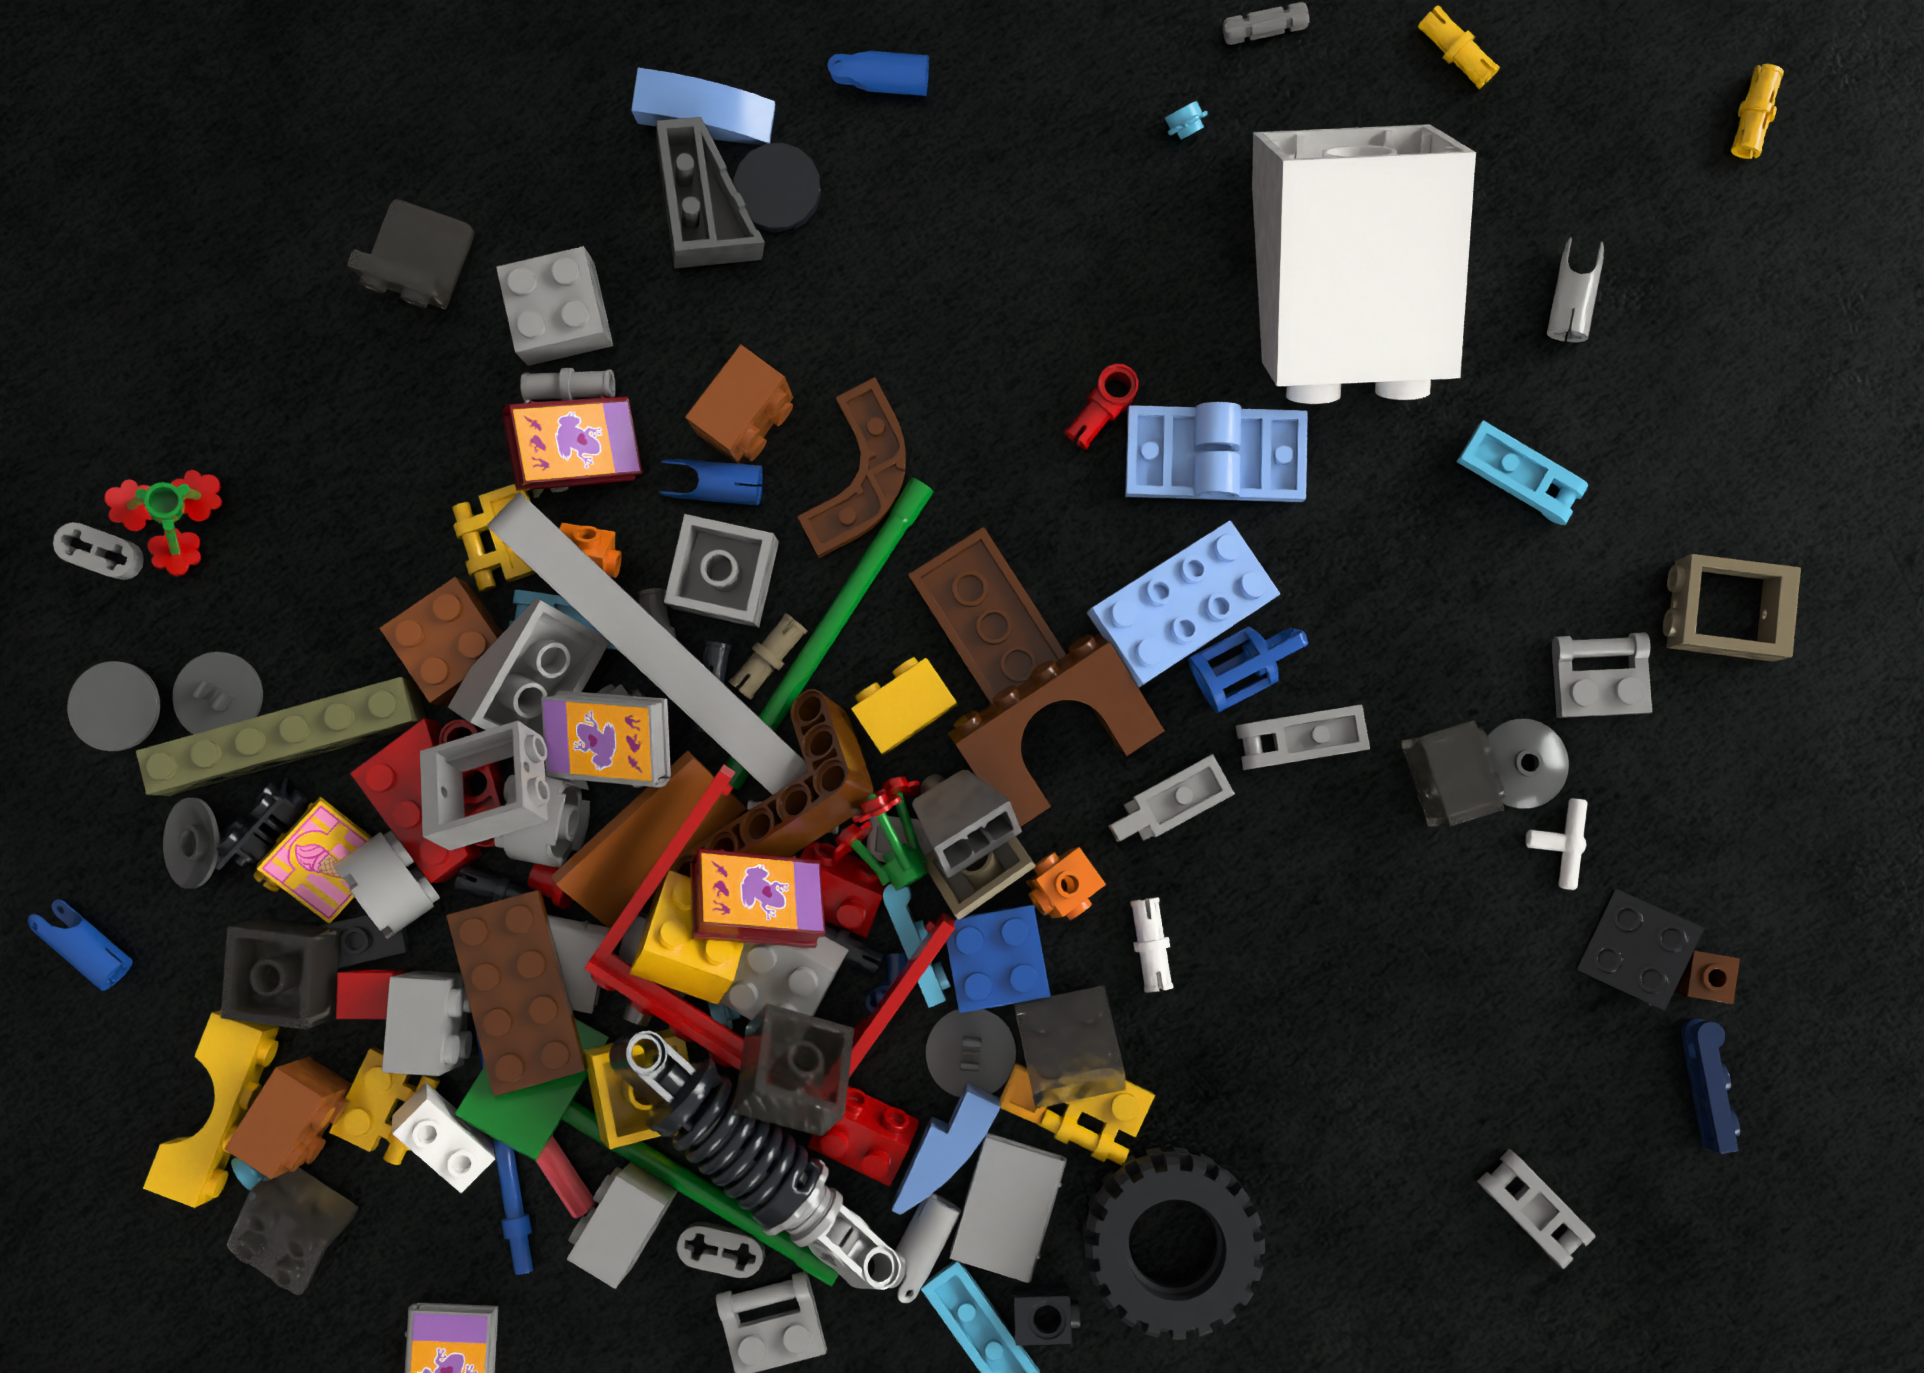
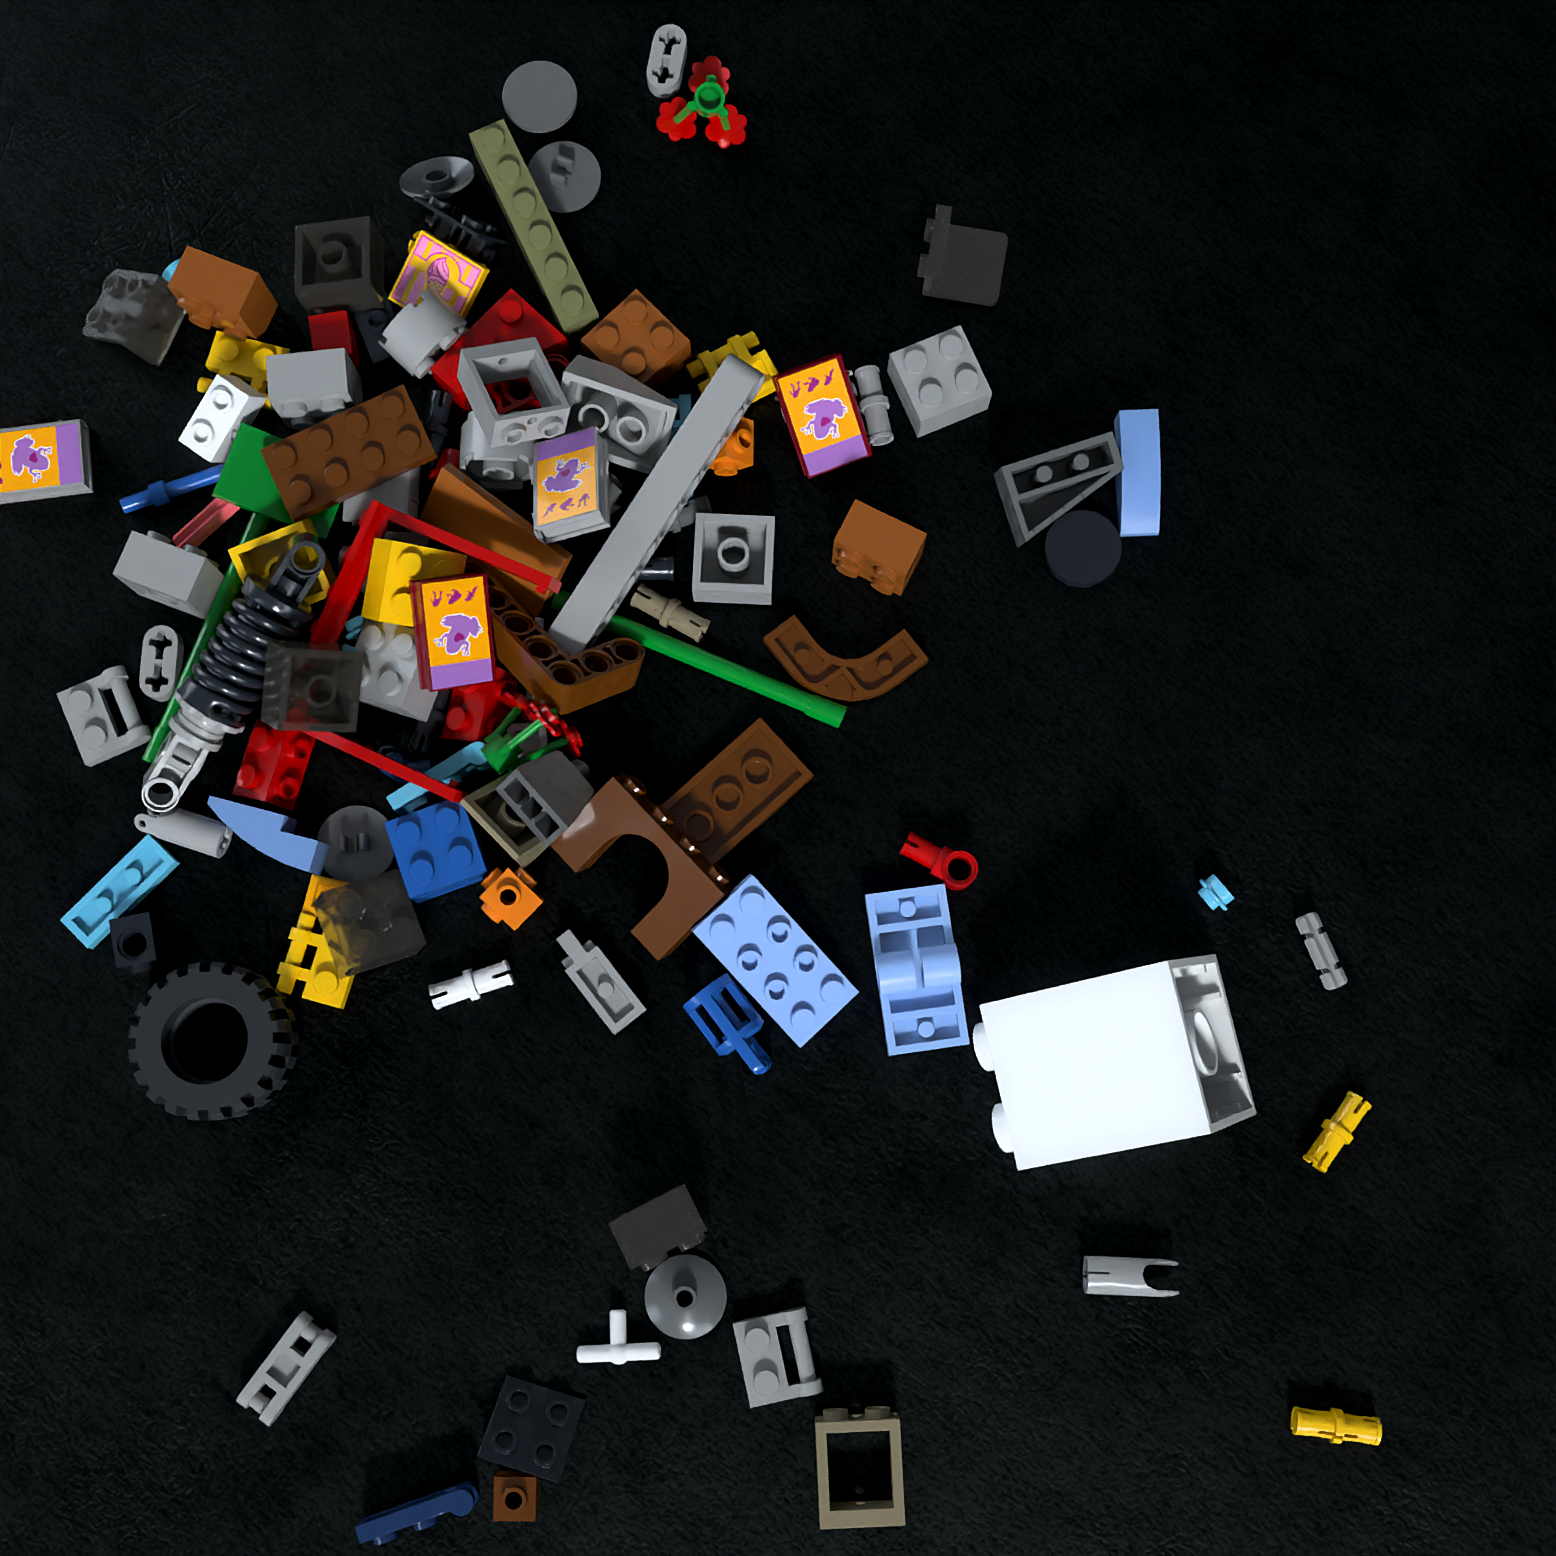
camera: 75 degrees right, 5 degrees down
blue piece [28,899,133,991] -> none
yellow arch [143,1008,279,1208] -> none
blue piece [659,458,763,506] -> none
blue piece [828,51,929,96] -> none
yellow brick [851,657,958,755] -> none
light grey piece [950,1133,1067,1283] -> none
light grey plate [1236,705,1370,770] -> none
medium azure plate [1456,420,1588,525] -> none

